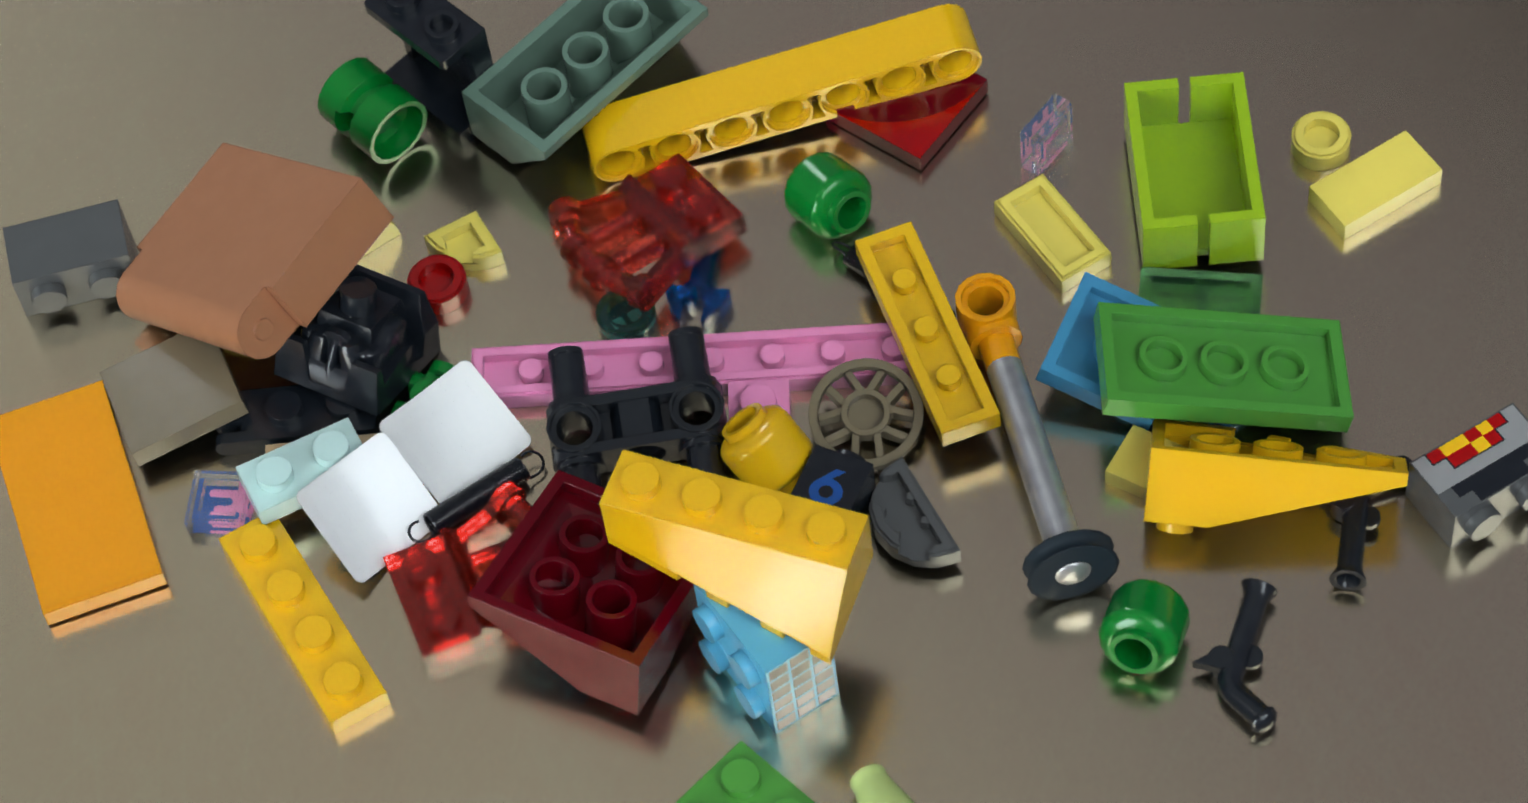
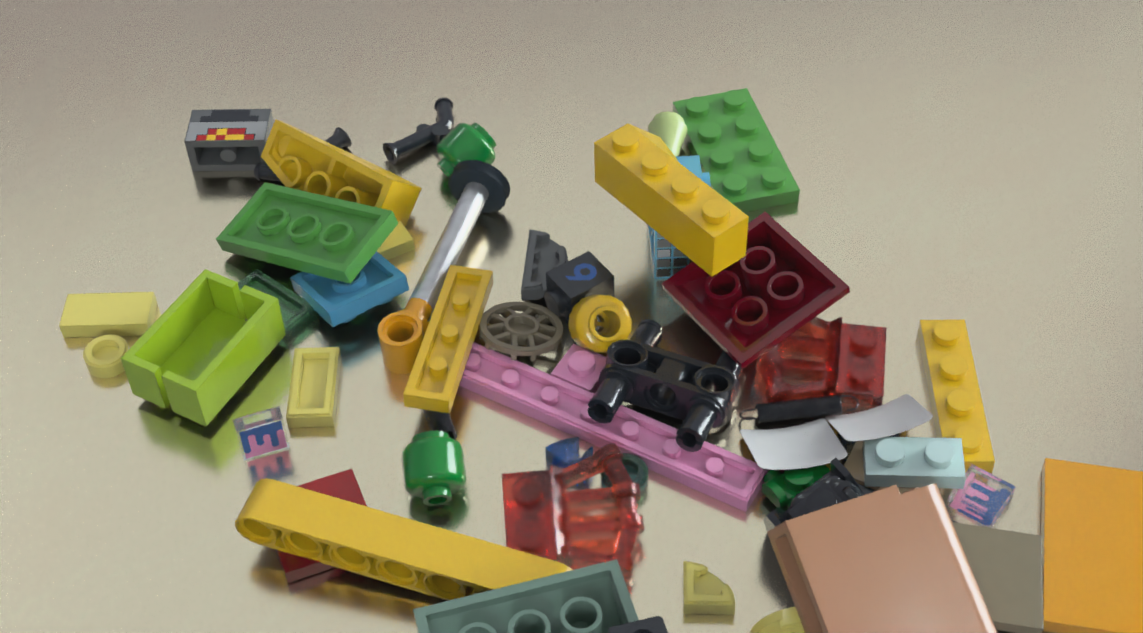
camera: 155 degrees left, 10 degrees down
red tile [407,255,469,315] -> none

